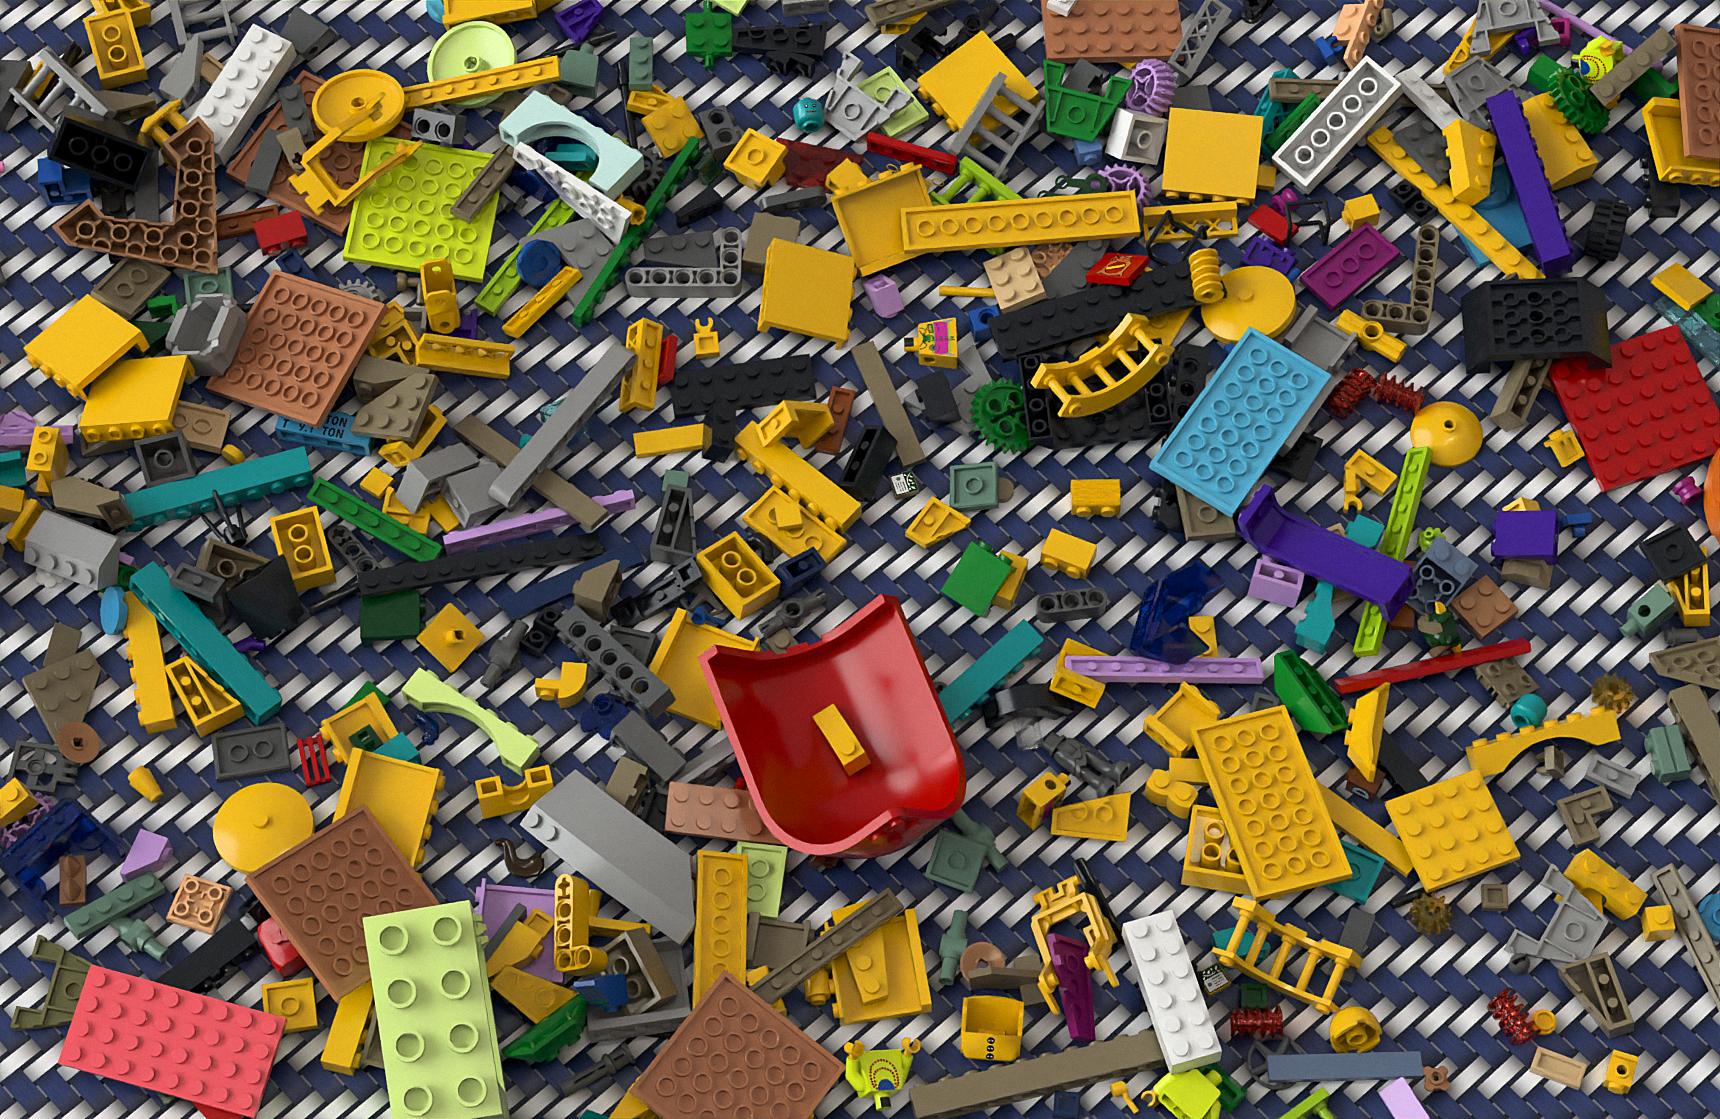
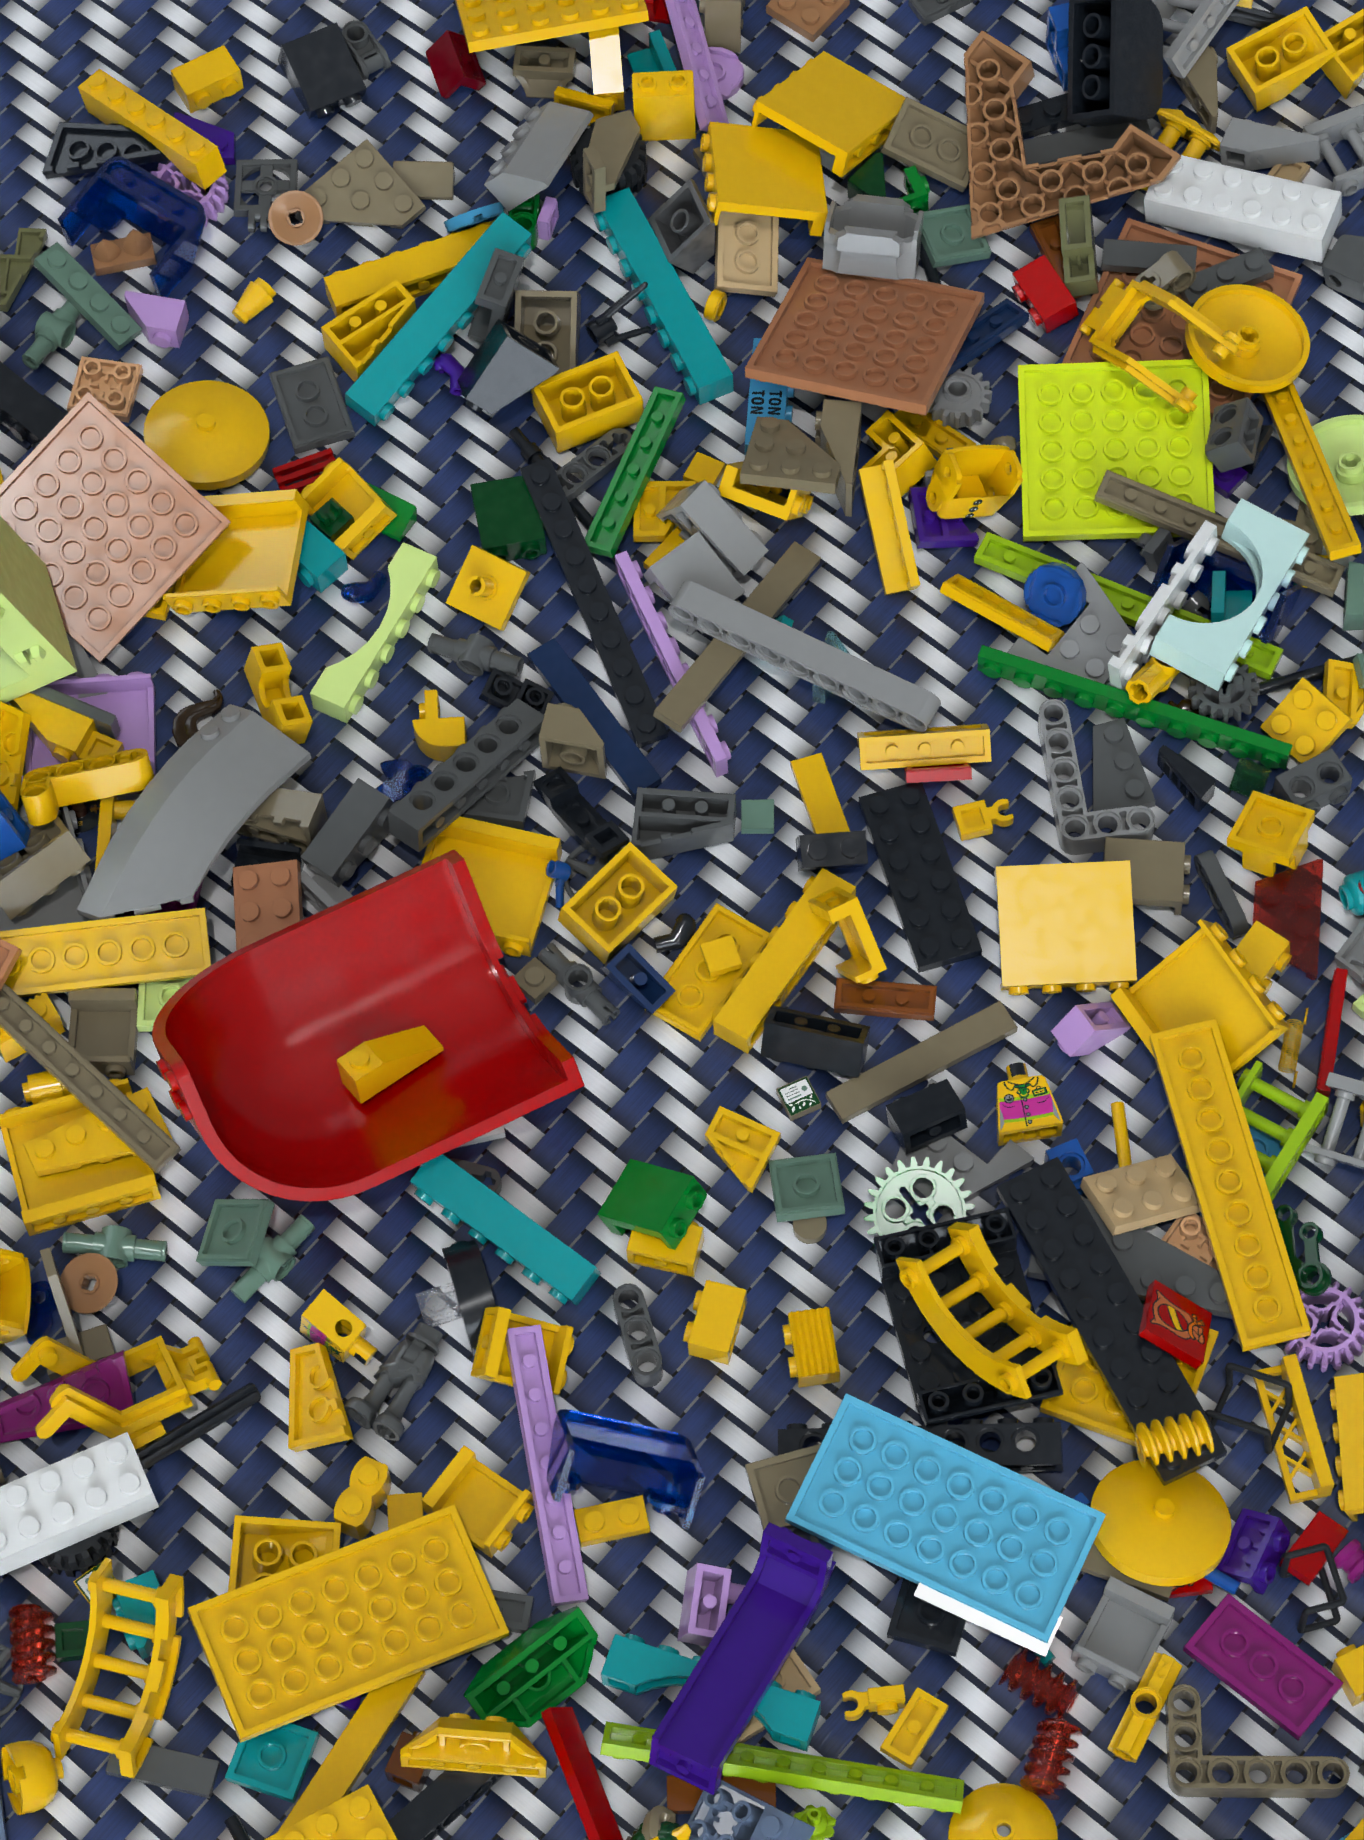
camera: 85 degrees right, 0 degrees up
none -> olive slope [1059,195,1099,296]

